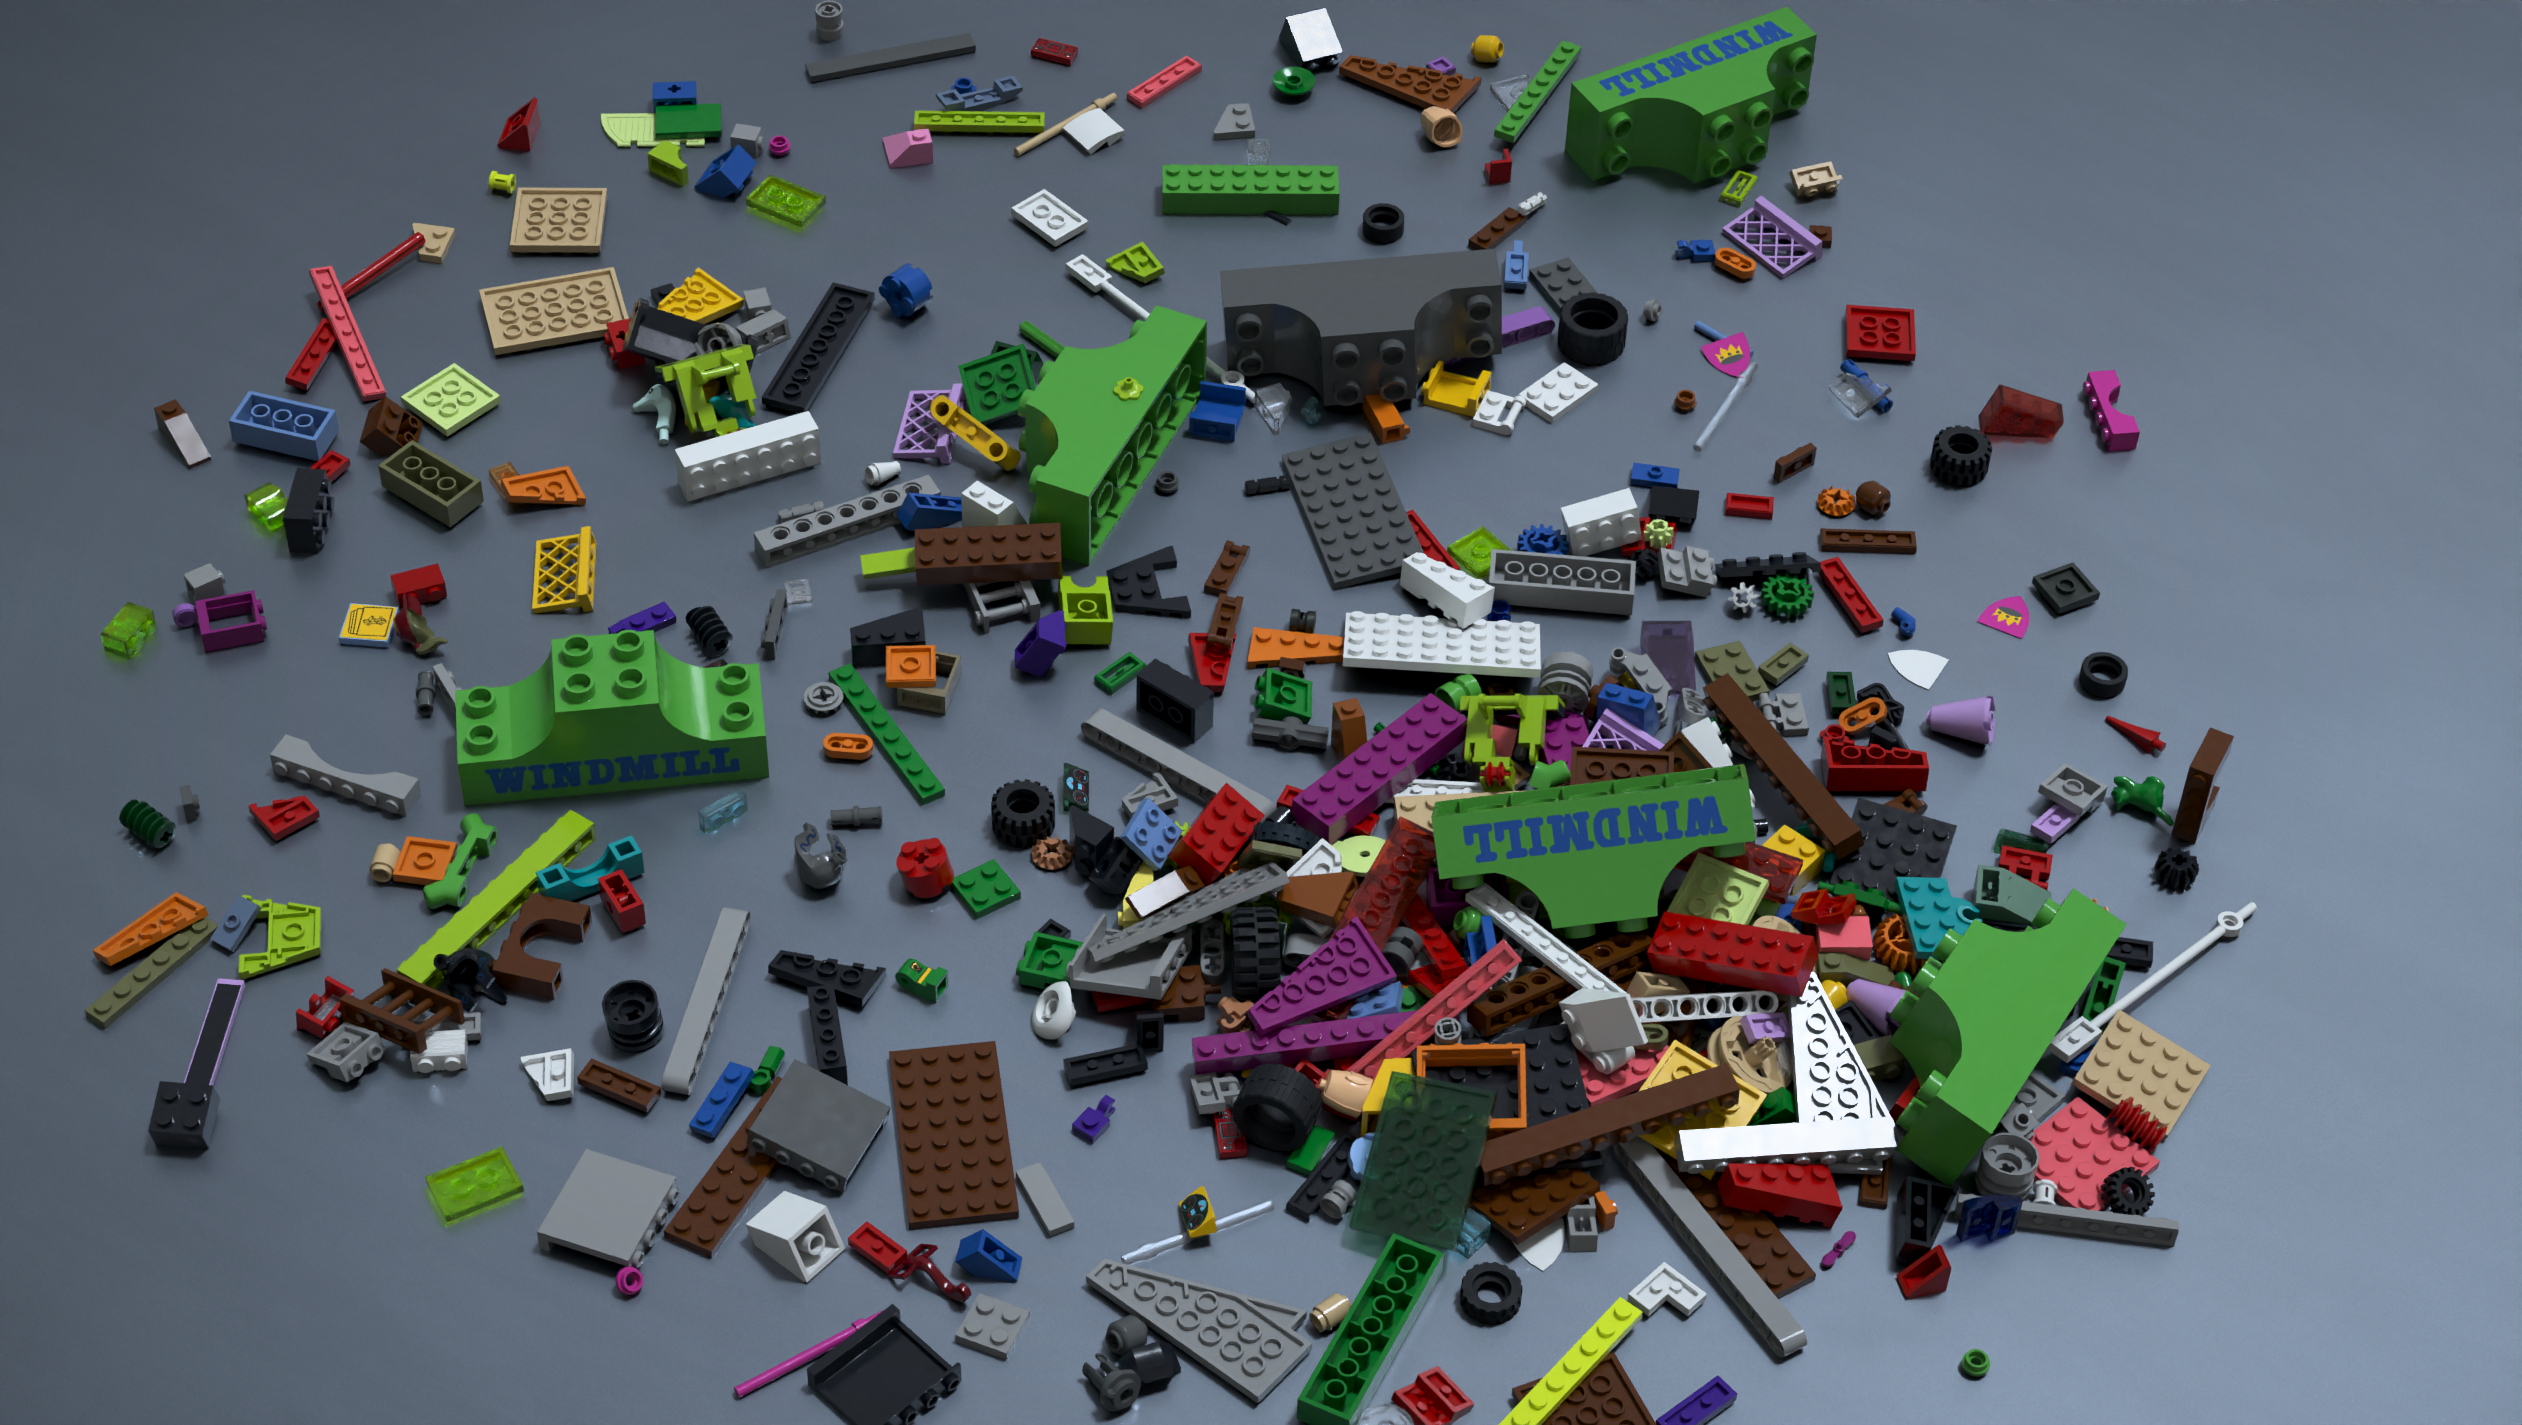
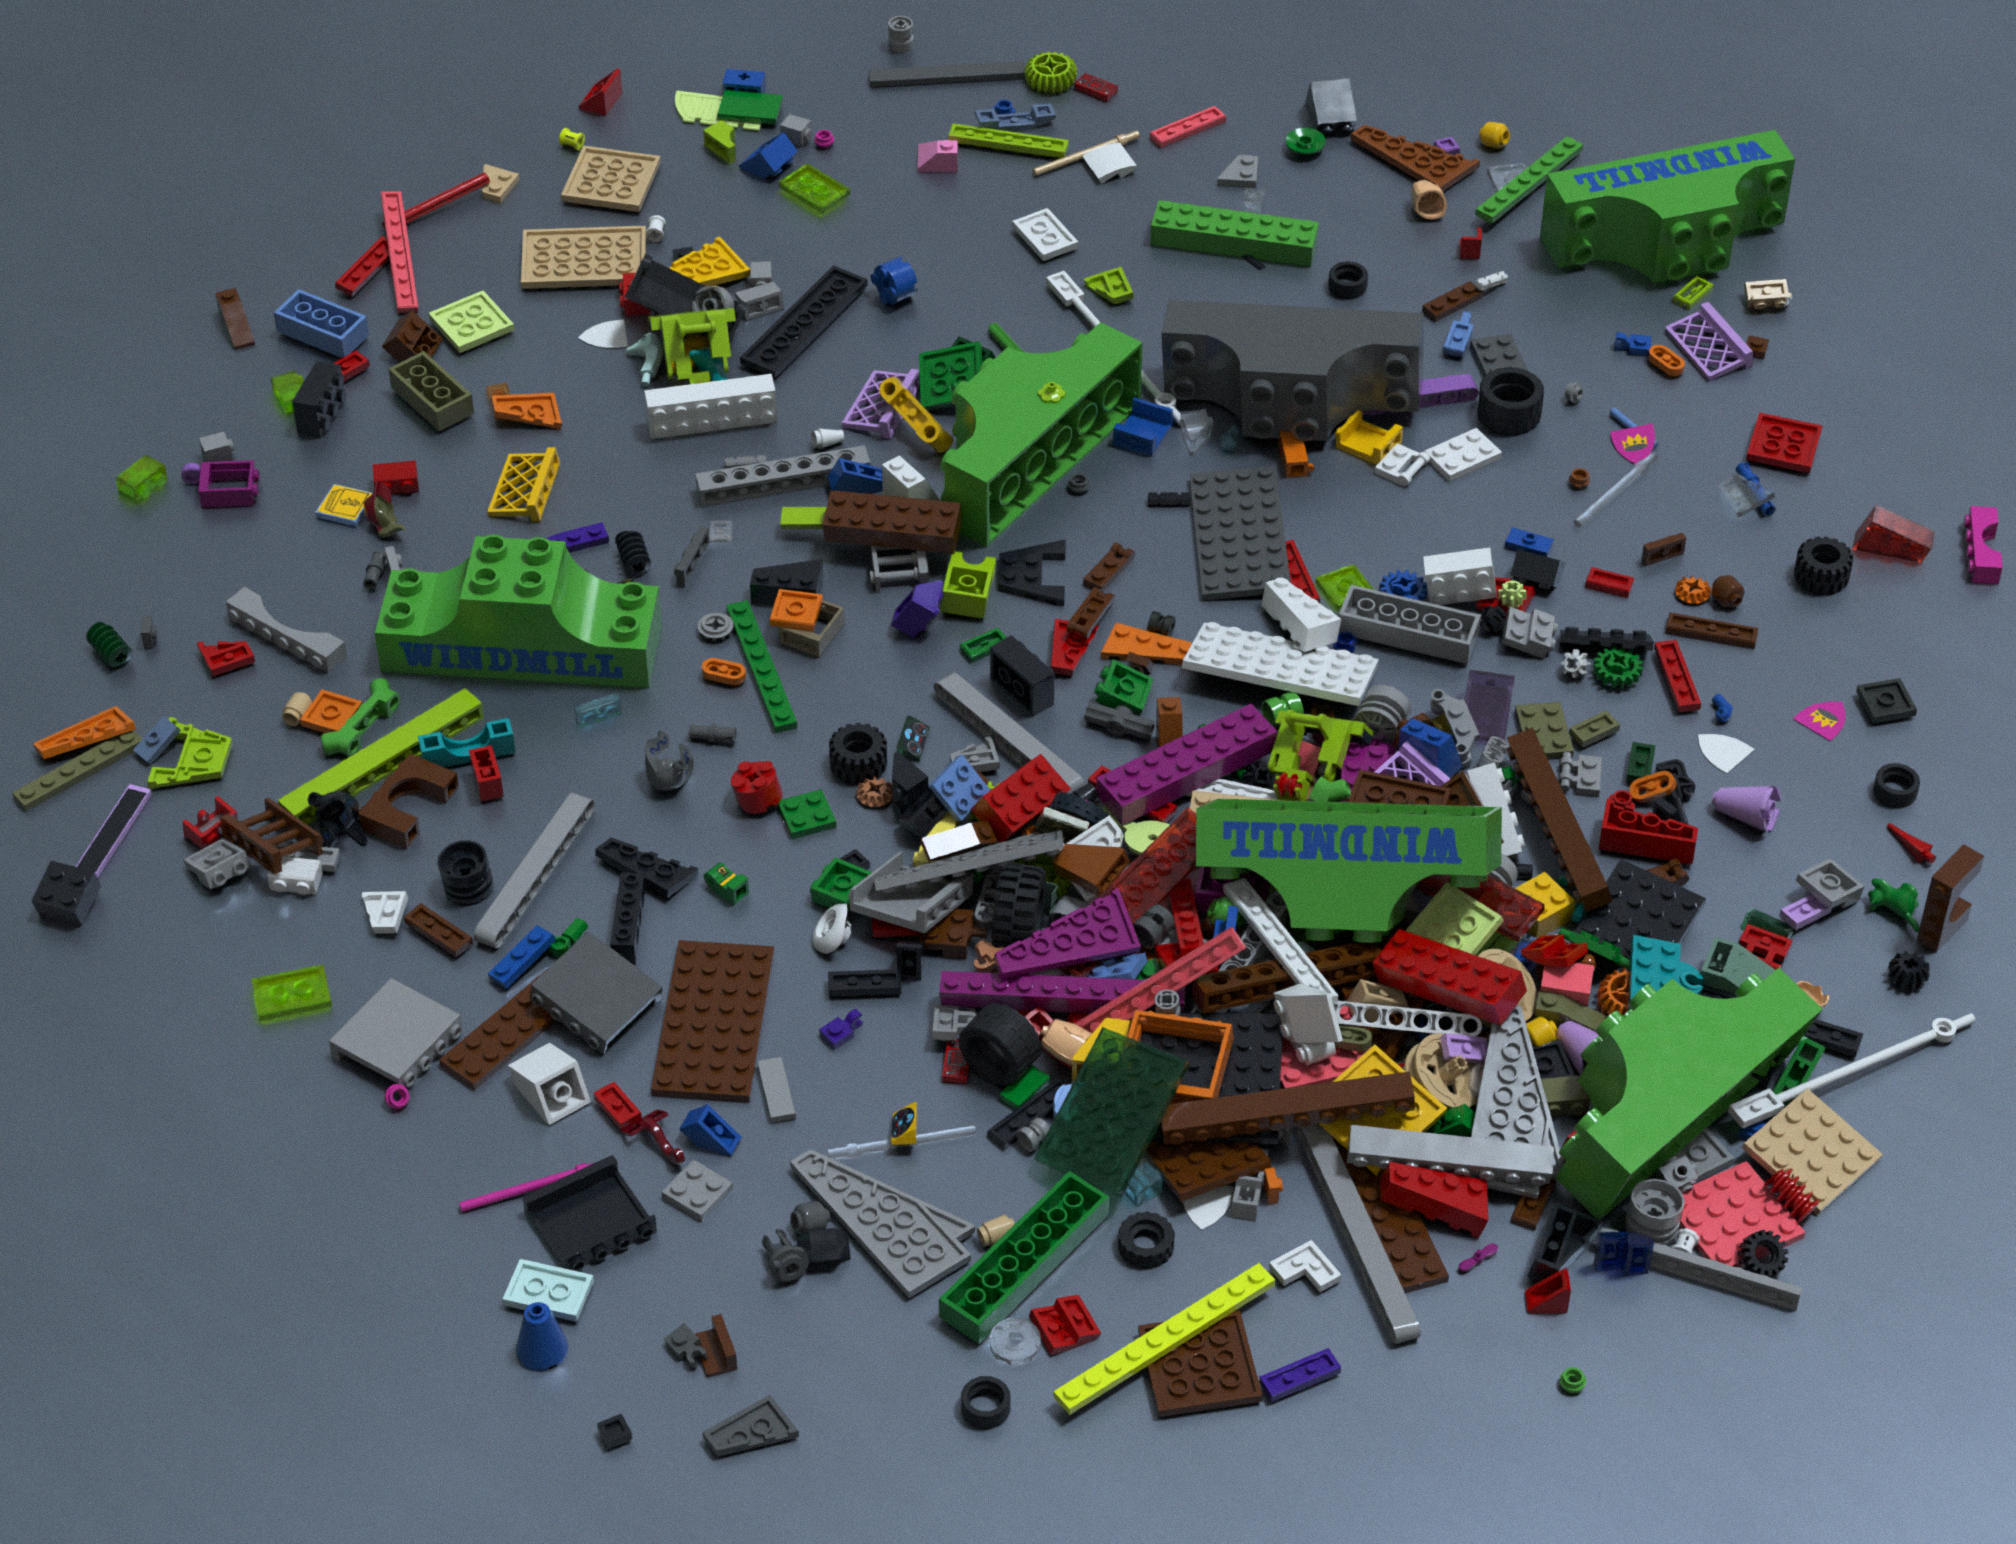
camera: 15 degrees right, 0 degrees up
none -> white sticker [578,320,628,348]
none -> white bush [646,215,666,242]
none -> lime gear [1025,51,1077,94]

